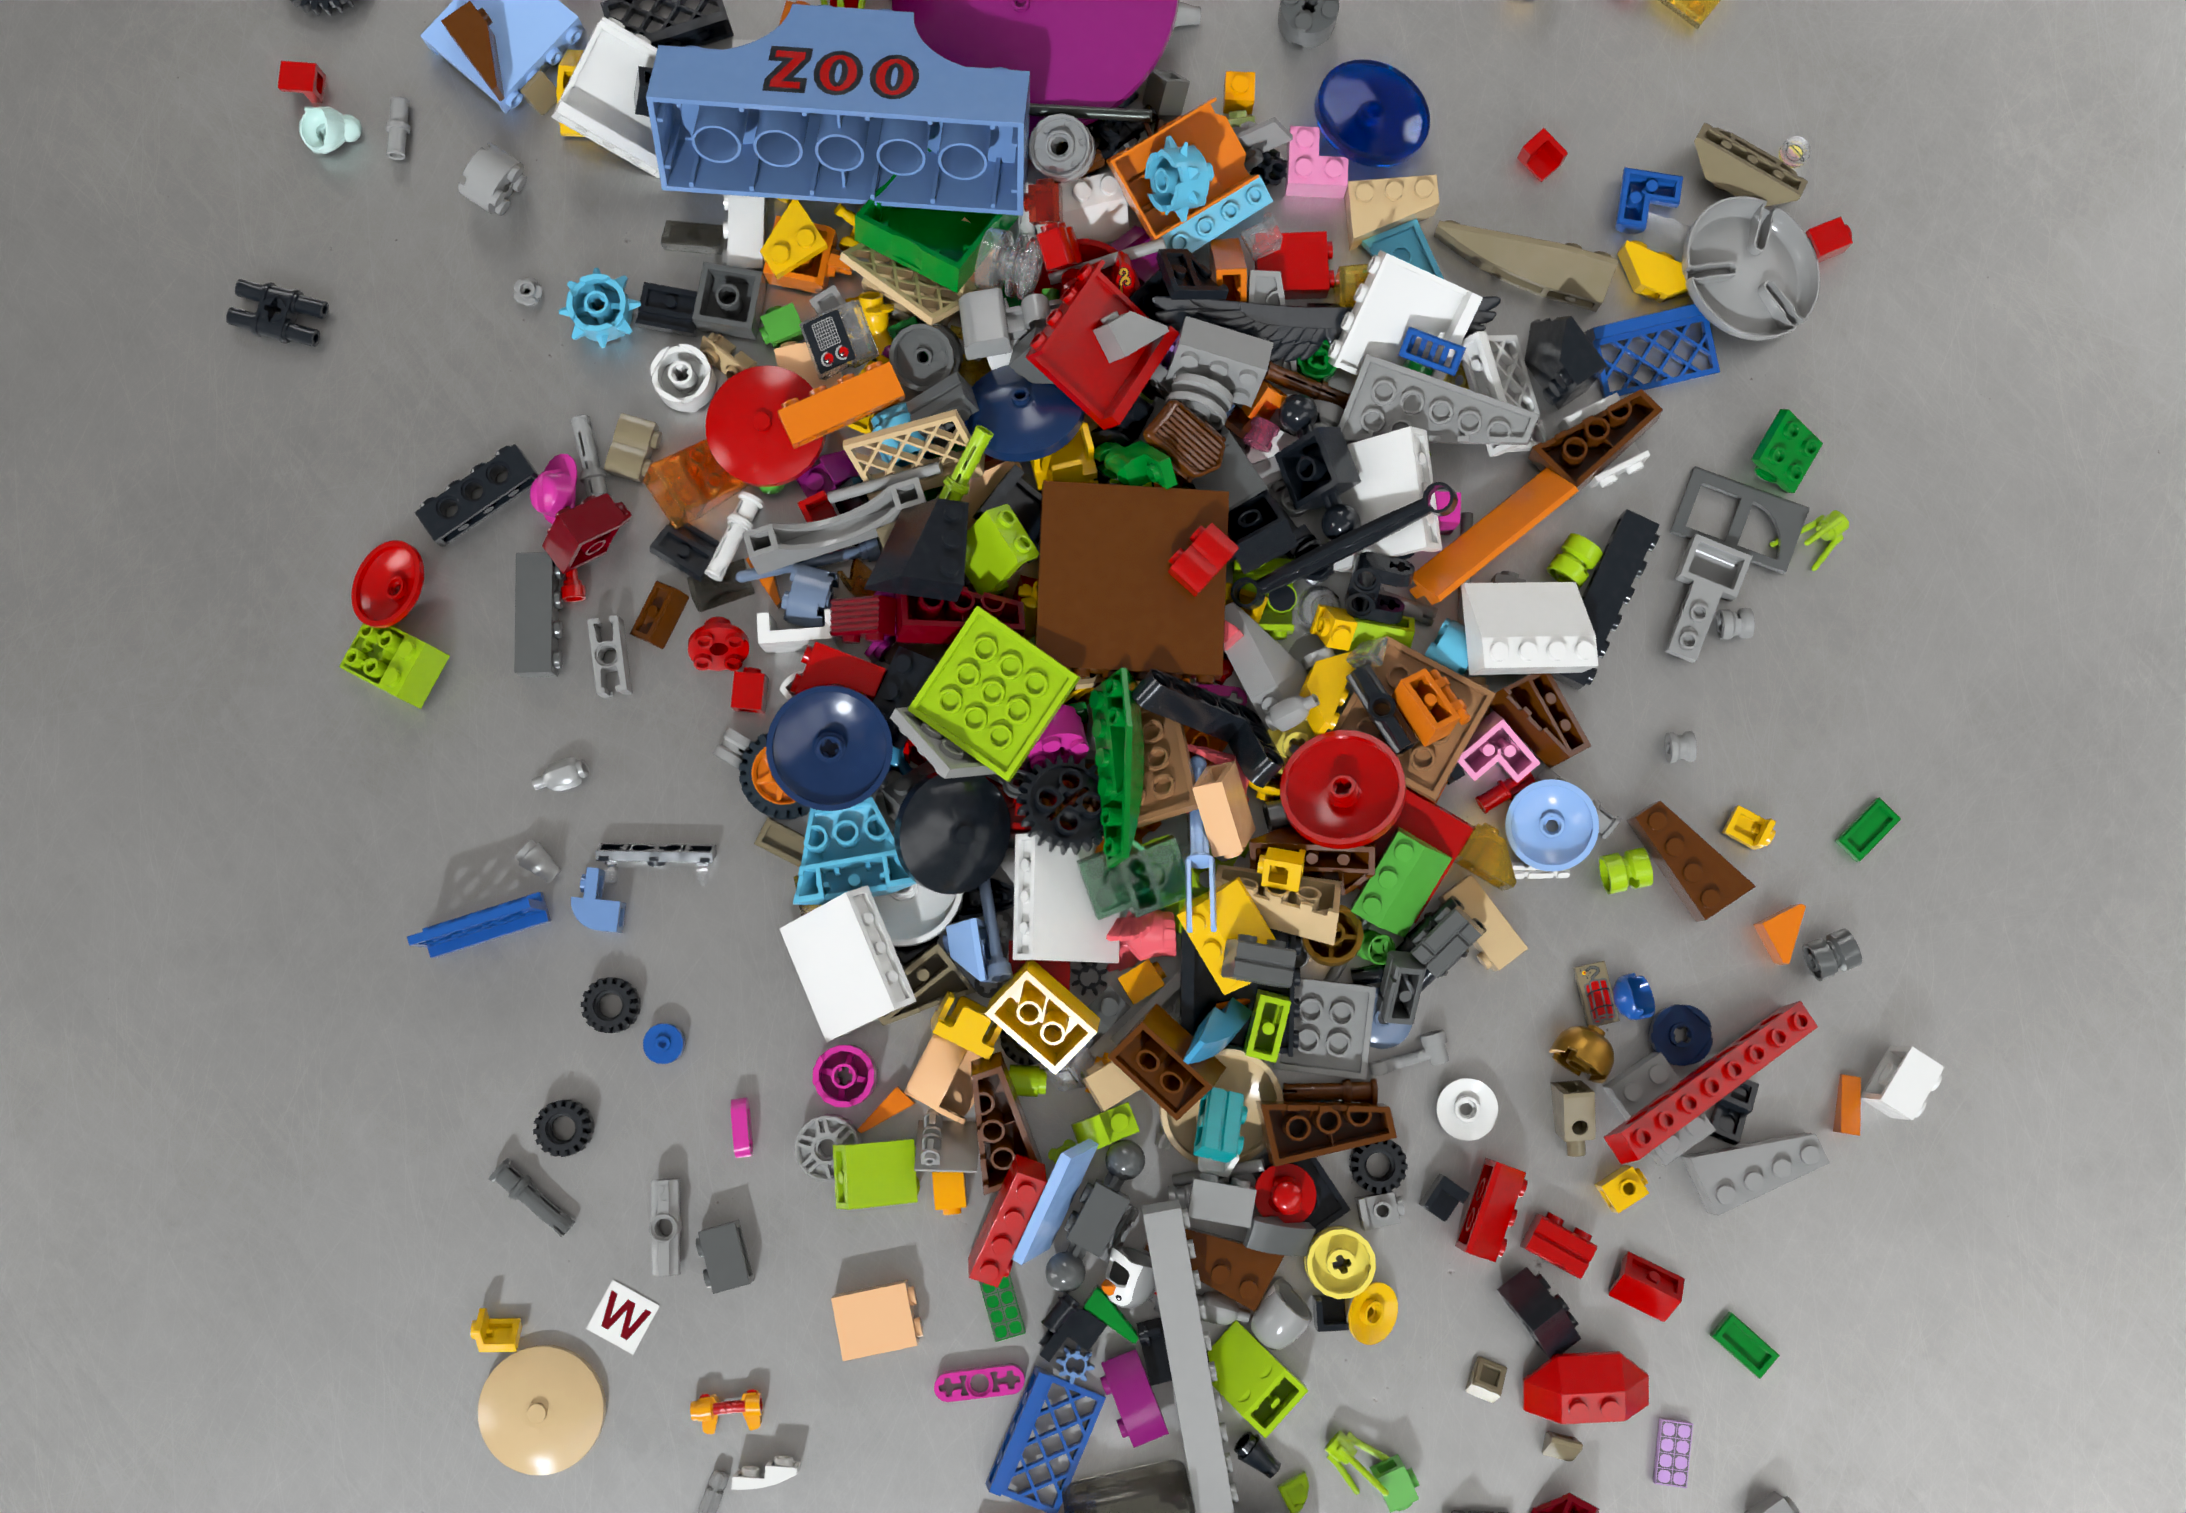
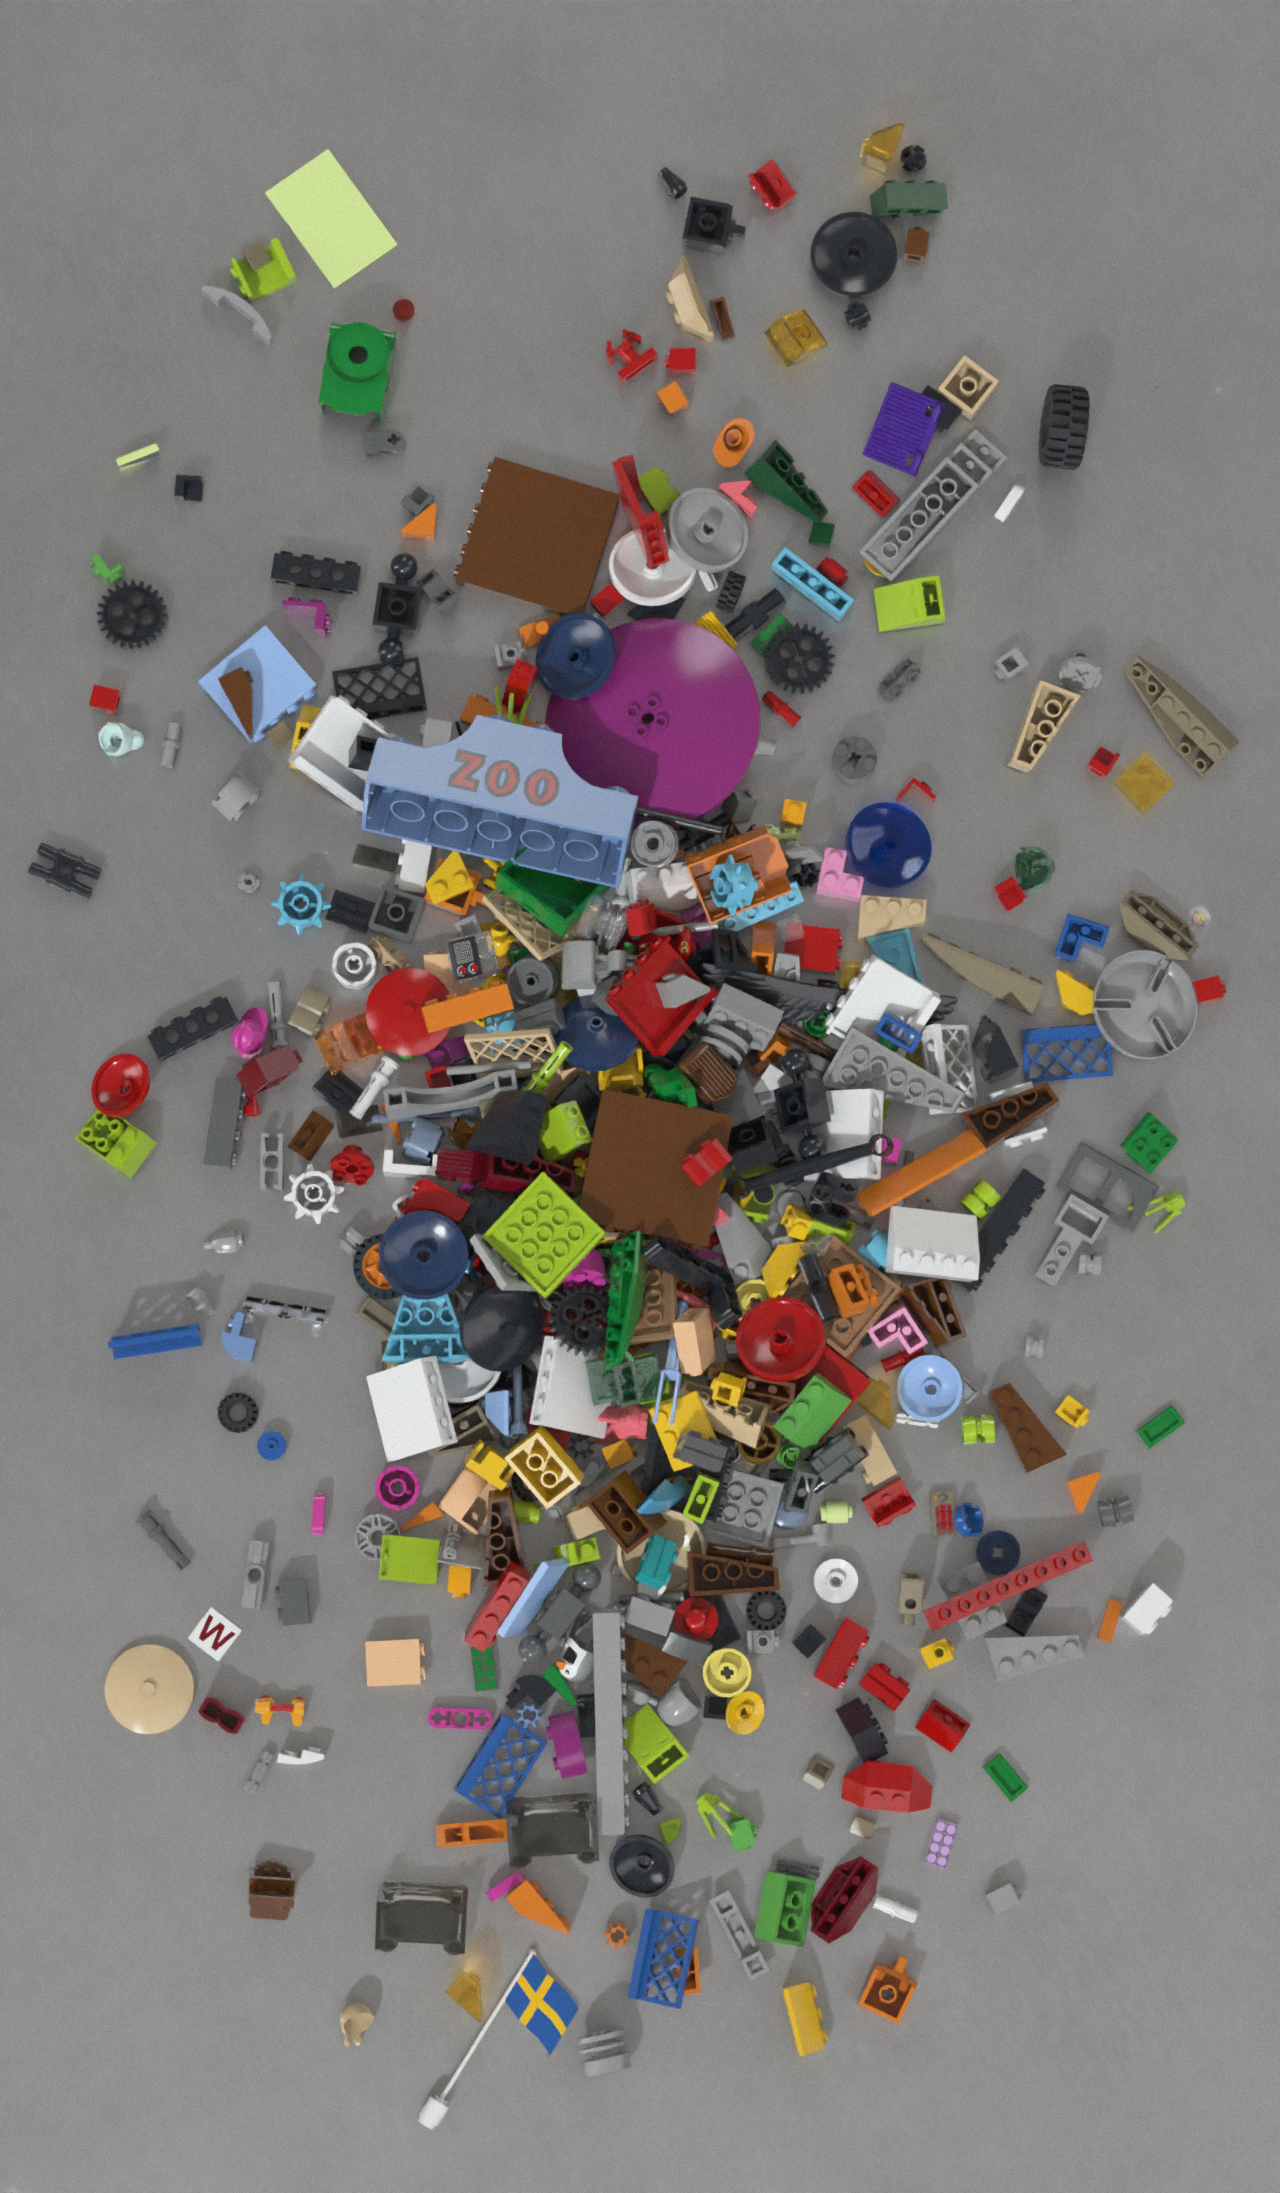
camera: 10 degrees right, 0 degrees up
yellow bracket [471,1308,523,1352] -> none
black tyre [533,1100,594,1157] -> none
red brick [731,667,769,714] -> none
bright green brick [758,302,807,349] -> none
clear red brick [1023,178,1063,225] -> none
black pin [1041,1292,1080,1335] -> none
clear pink wheel [1243,417,1280,453] -> none
light grey plant [1265,694,1320,731] -> none
pearl gold cylinder [1549,1024,1614,1083] -> none
none -> dark red brick [198,1697,246,1734]
none -> white brick [284,1164,344,1224]
none -> yellowish green brick [820,1500,852,1523]
none -> red bracket [861,1477,916,1527]
none -> red bracket [896,778,936,803]
none -> clear green cylinder [1015,846,1055,890]

